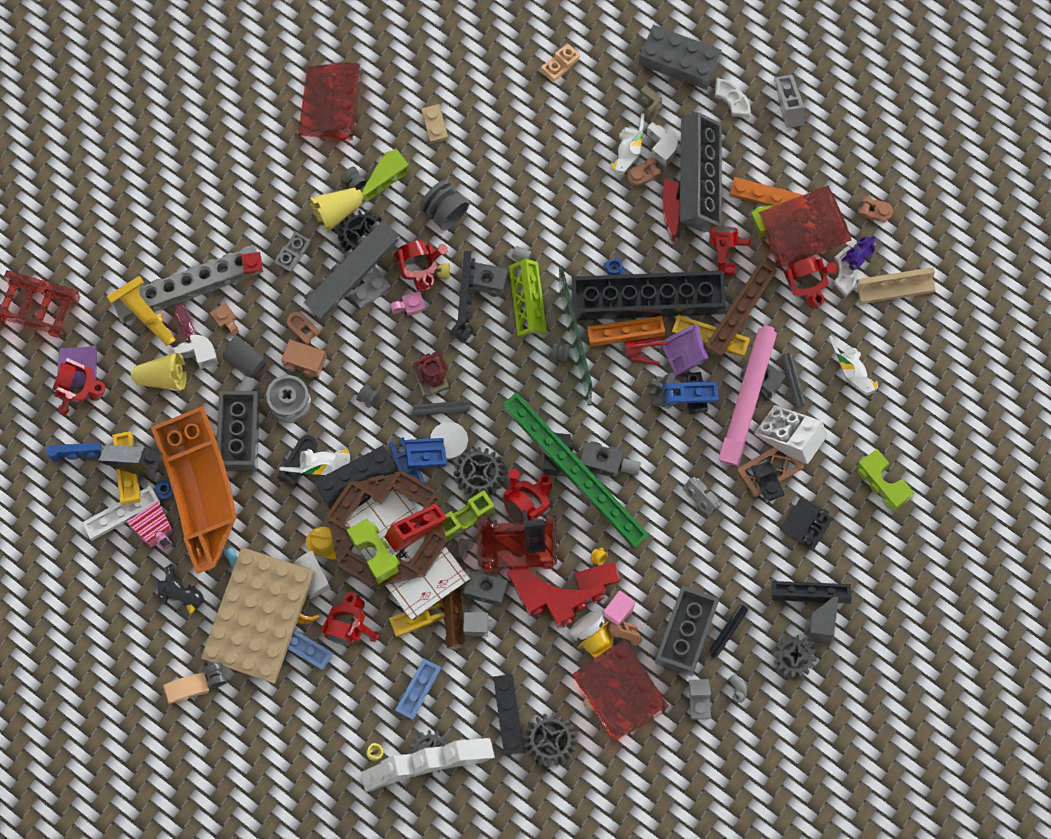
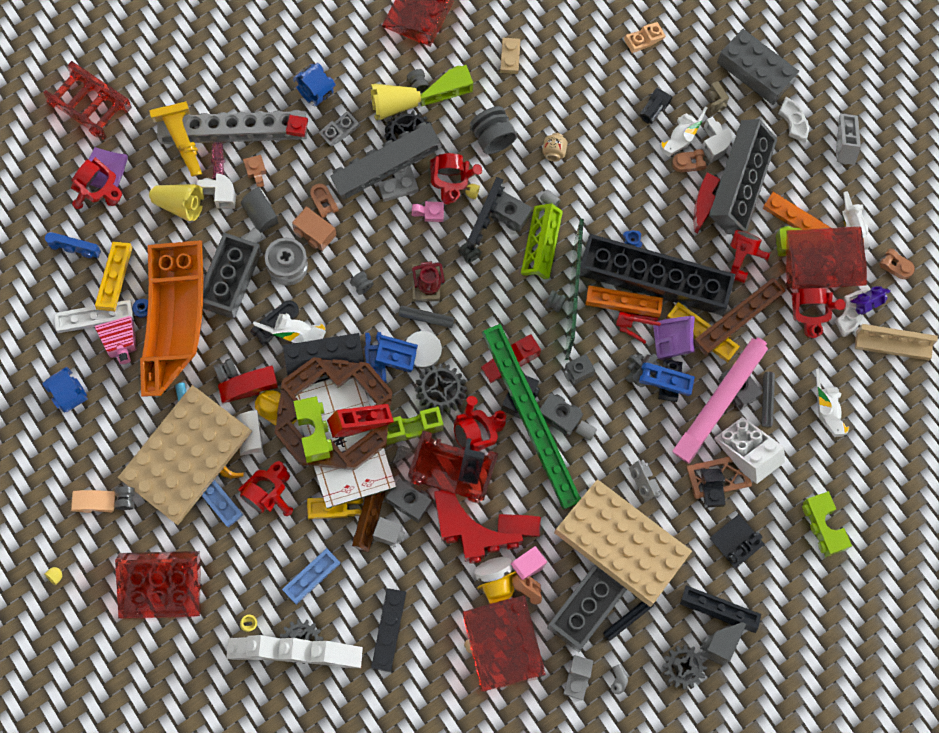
camera: 10 degrees right, 0 degrees up
black slope [99,445,163,480] -> none
black animal [158,564,204,614] -> none
dark grey gear [524,713,578,768] -> none
yellow plate [590,548,608,566] -> none
none -> blue brick [42,367,88,413]
none -> light yellow hinge [44,567,62,585]
none -> clear red slope [115,551,201,619]
none -> dark grey wheel [213,358,239,383]
none -> red slope [218,365,278,404]
none -> blue brick [293,62,336,107]
none -> red slope [481,334,541,384]
none -> tan head [542,133,568,162]
none -> tan plate [554,479,692,607]
none -> dark grey brick [564,354,595,386]
none -> black piece [639,87,673,124]
none -> white animal [842,191,869,251]

